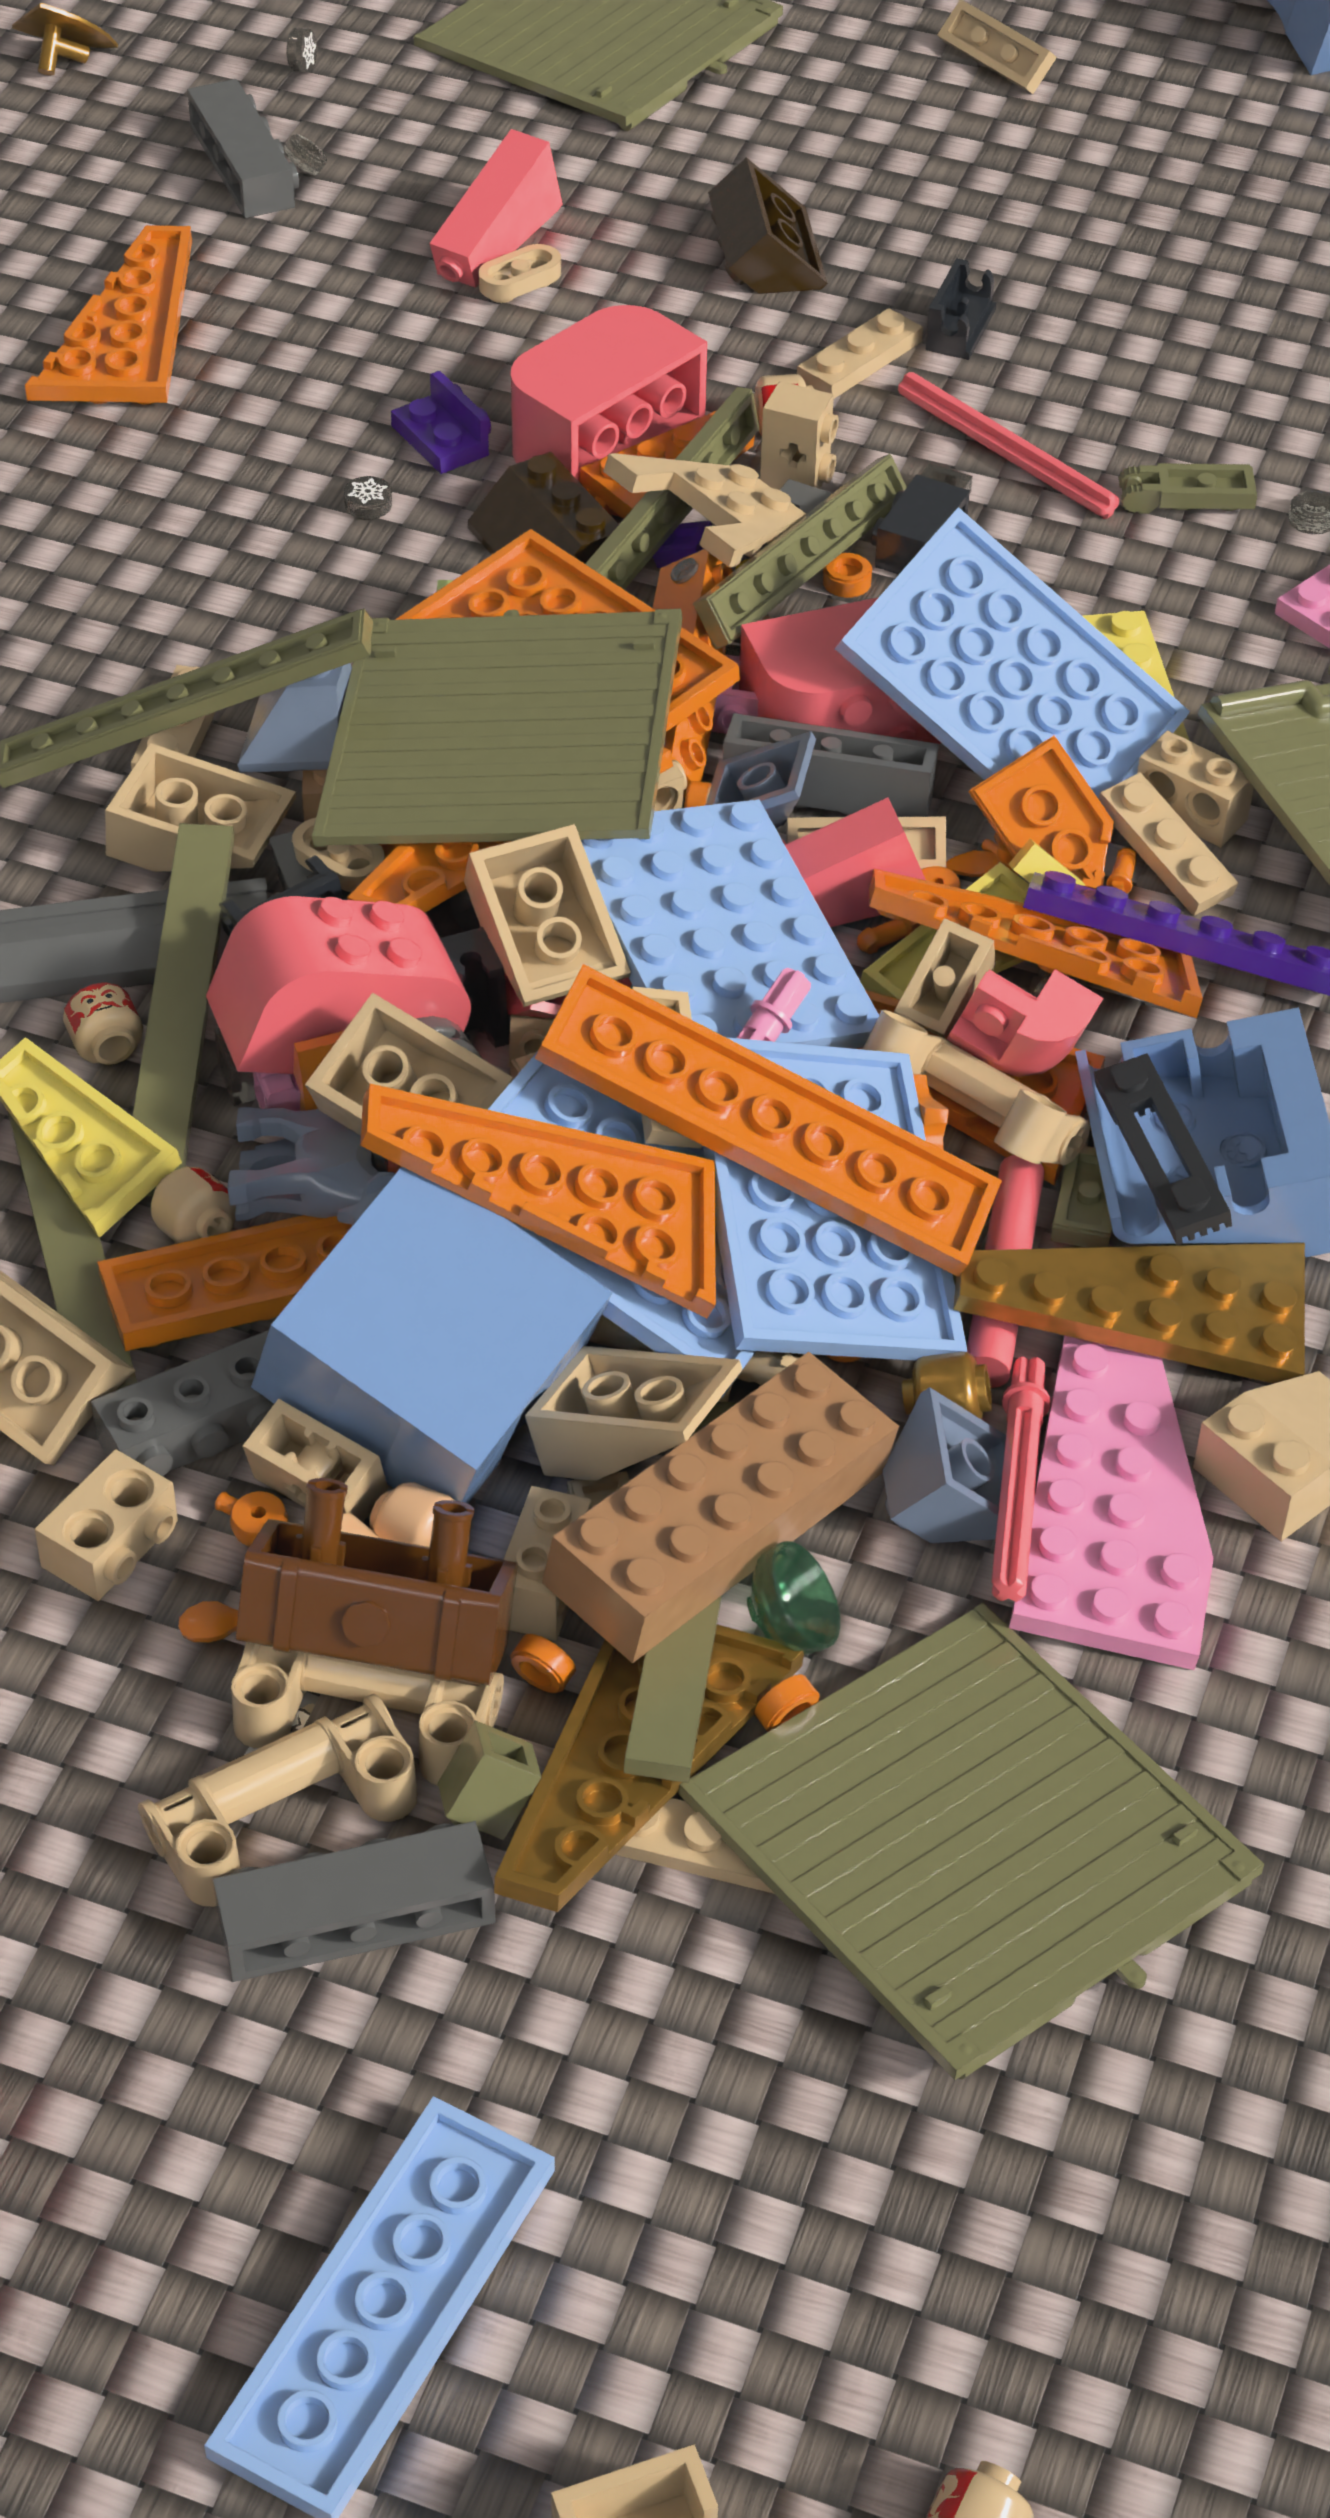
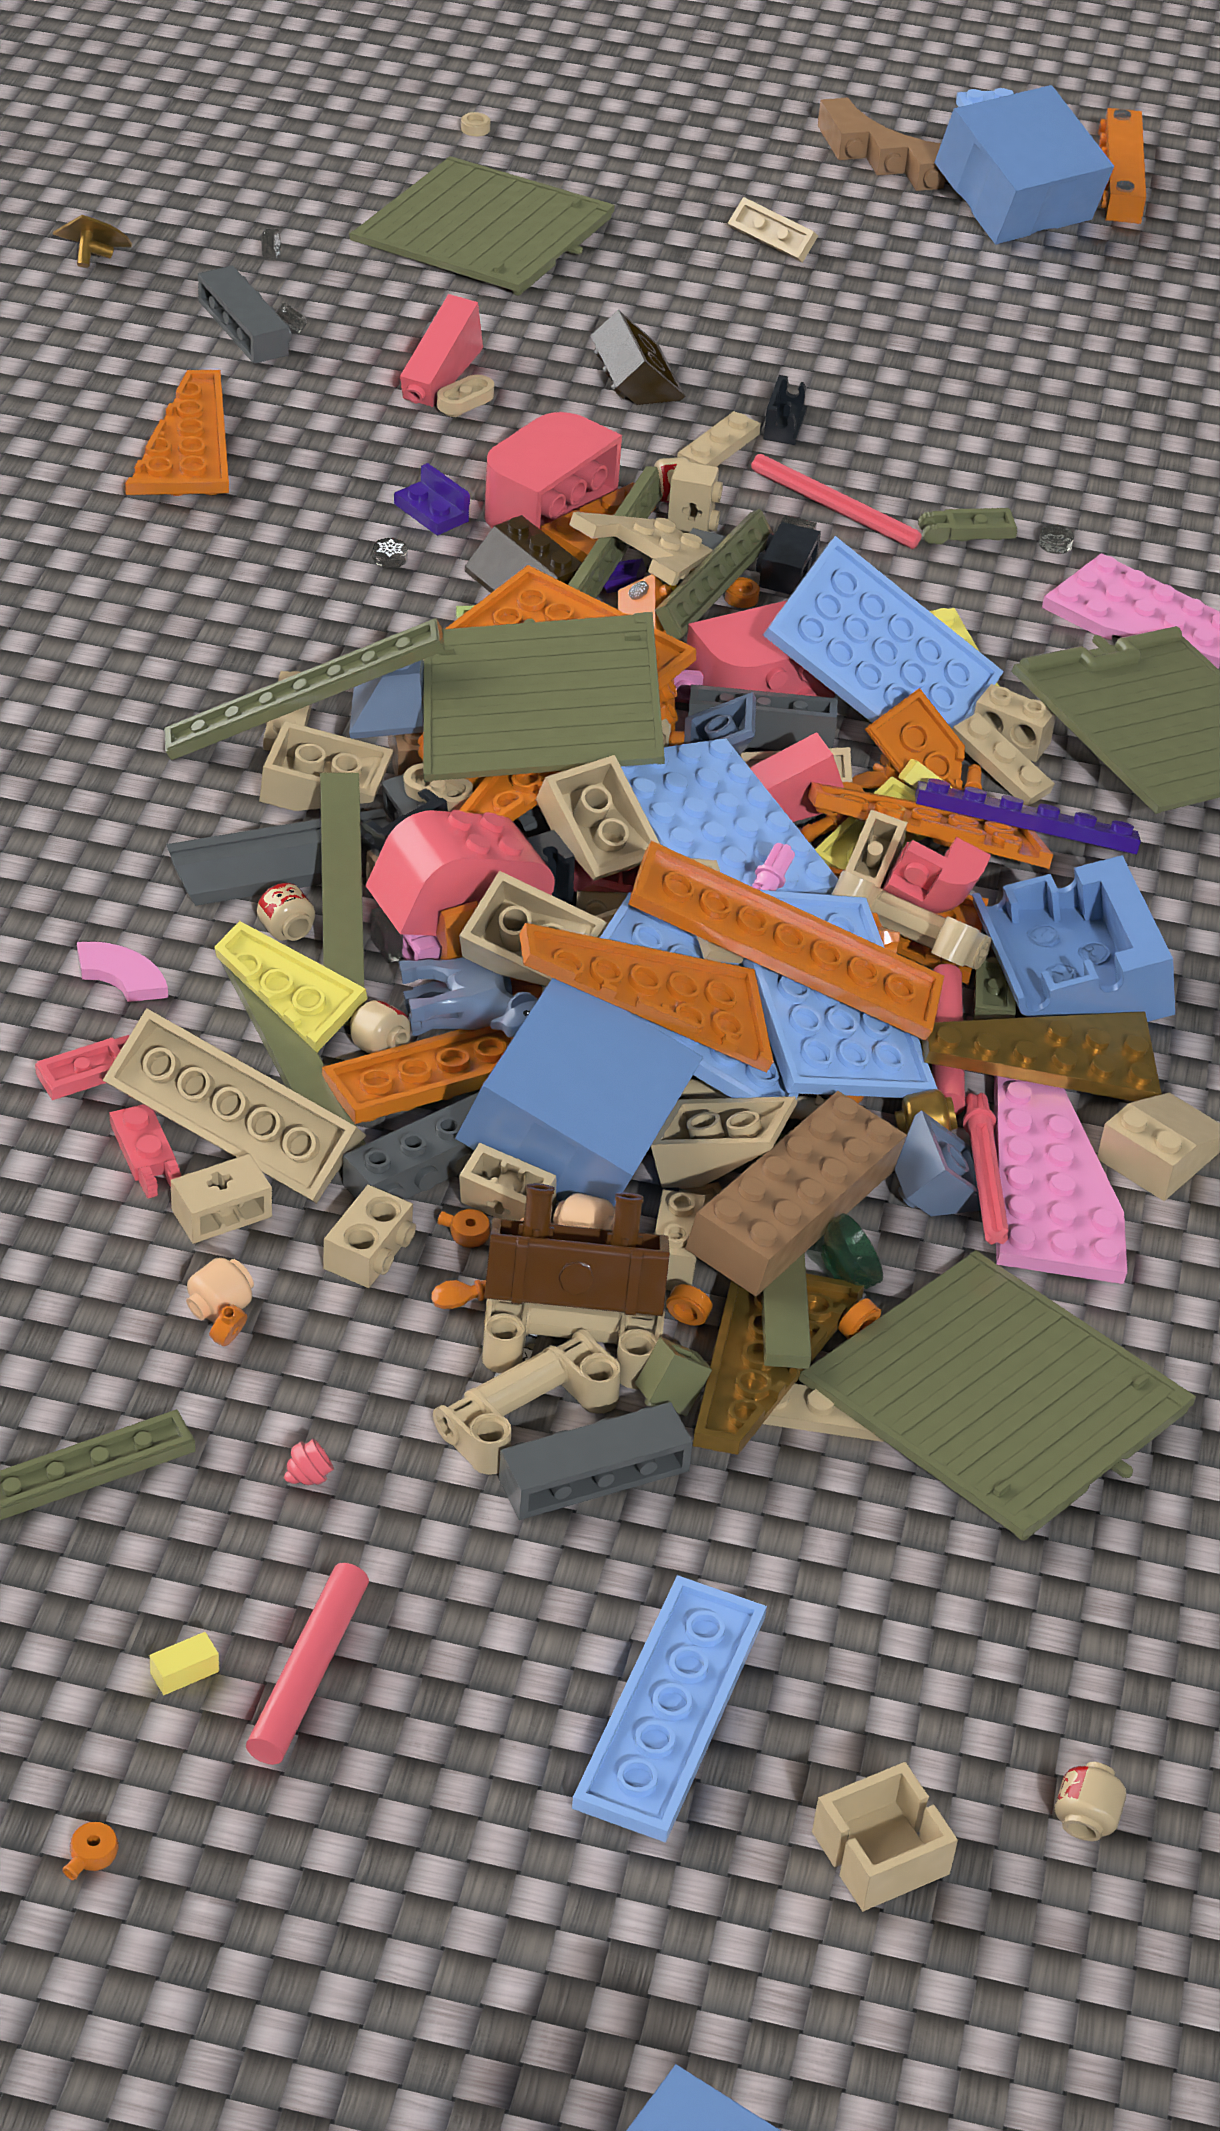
camera: 10 degrees left, 5 degrees down
black container [1094,1053,1232,1245] -> none

